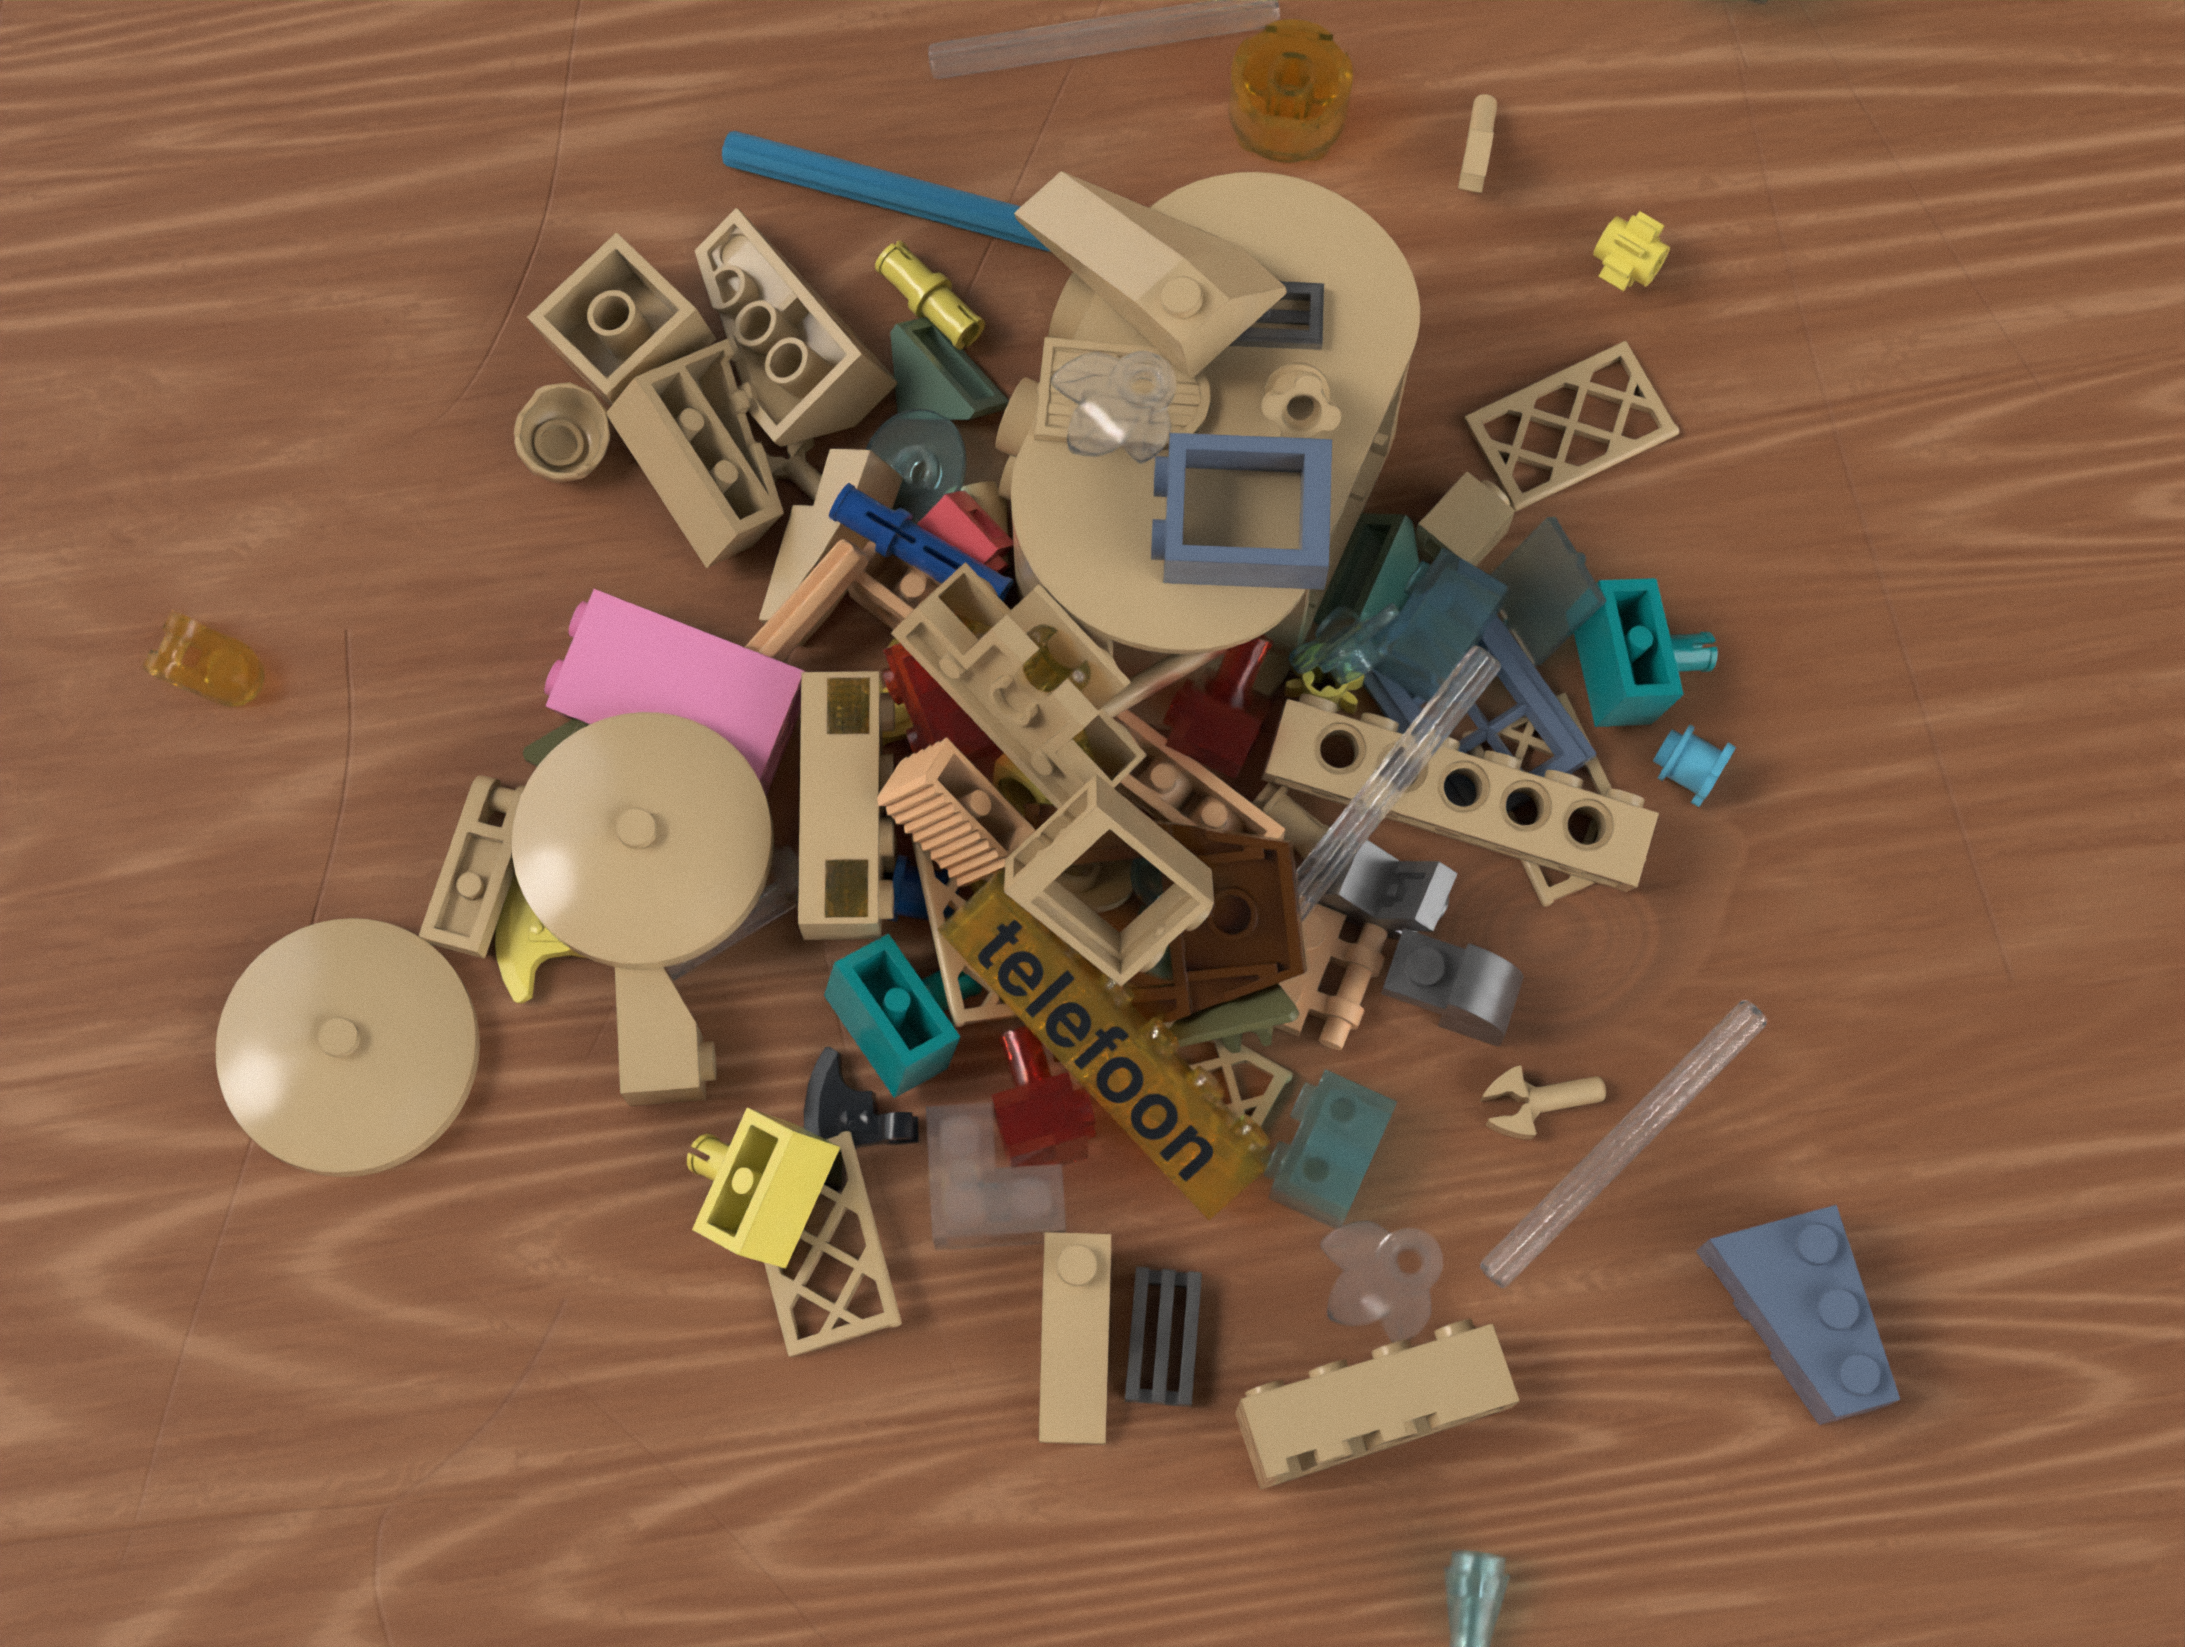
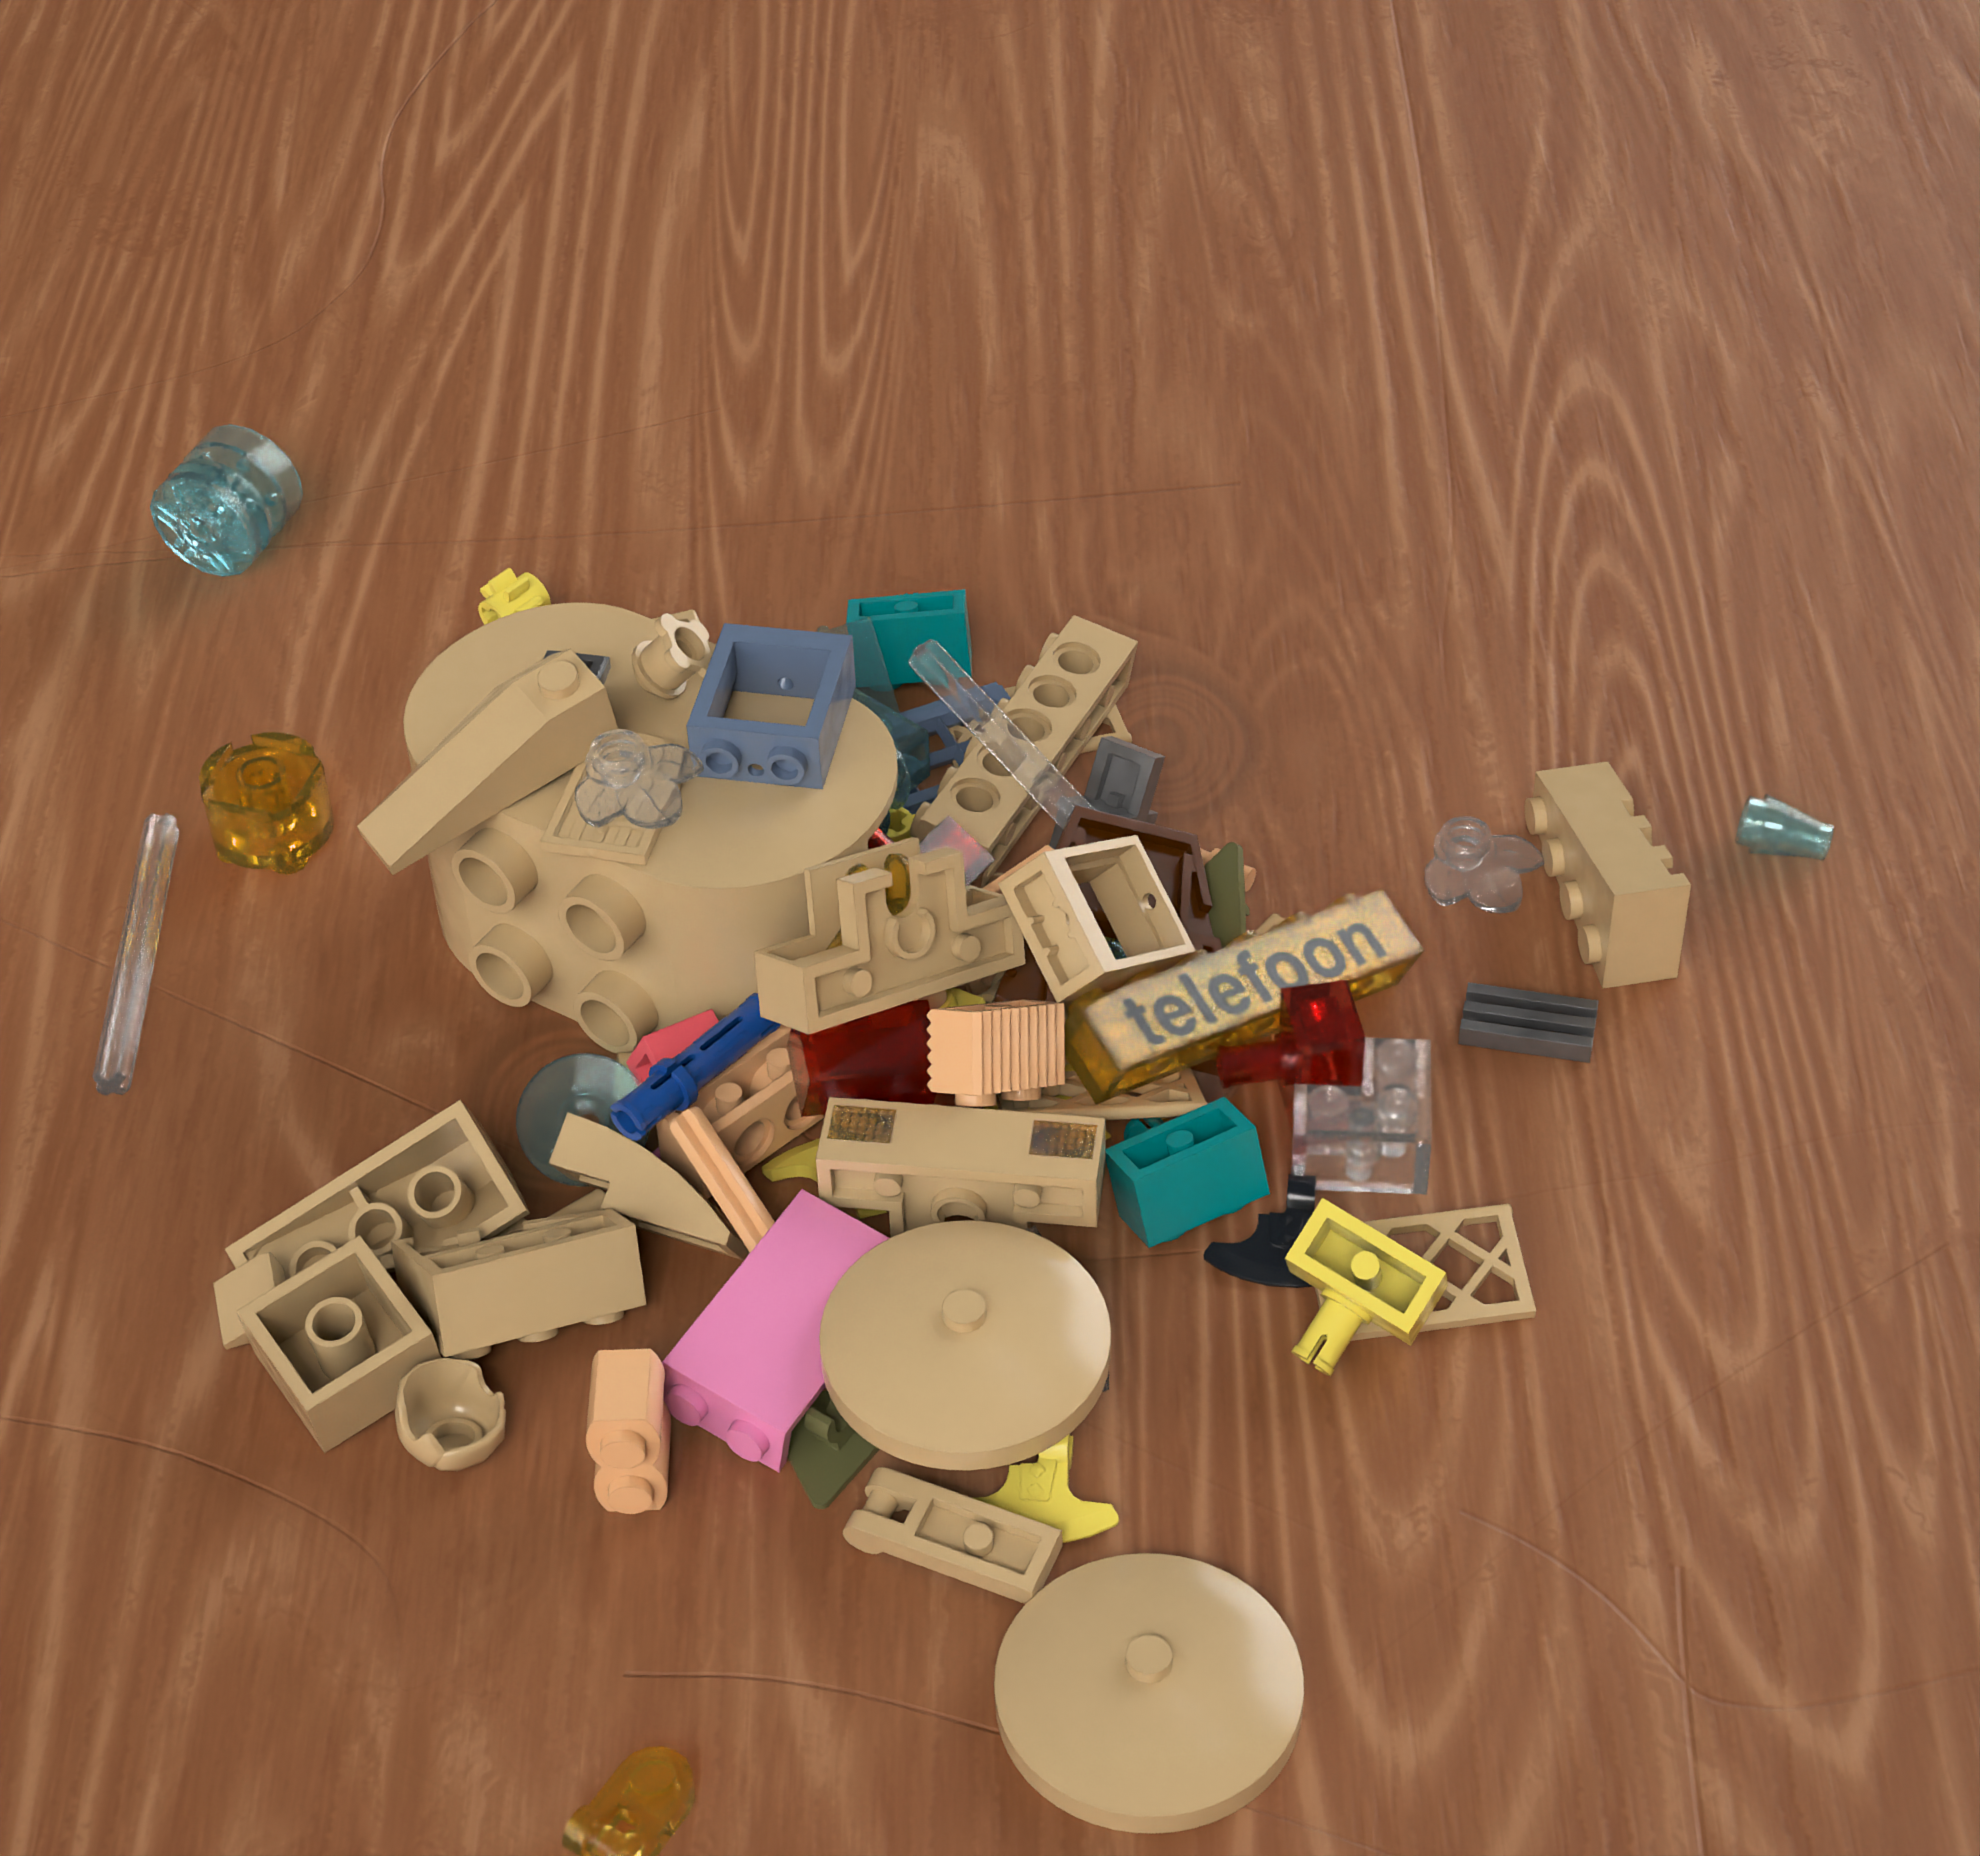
camera: 80 degrees left, 30 degrees down
tan slope [615,967,717,1106] -> none
dark azure axle [722,131,1051,252] -> none
light yellow pin [875,241,985,350] -> none
sand green slope [890,317,1009,420] -> none
tan slope [1039,1232,1111,1445] -> none
clear light blue brick [1263,1069,1397,1231] -> none
flat silver brick [1381,928,1524,1047] -> none
tan bar [1458,94,1497,193] -> none
clear axle [1480,1000,1768,1289] -> none
tan bar [1480,1065,1606,1140] -> none
medium azure brick [1653,724,1736,807] -> none
sand blue wedge [1696,1205,1900,1425] -> none
none -> tan slope [213,1252,286,1350]
none -> light nougat brick [586,1349,671,1514]

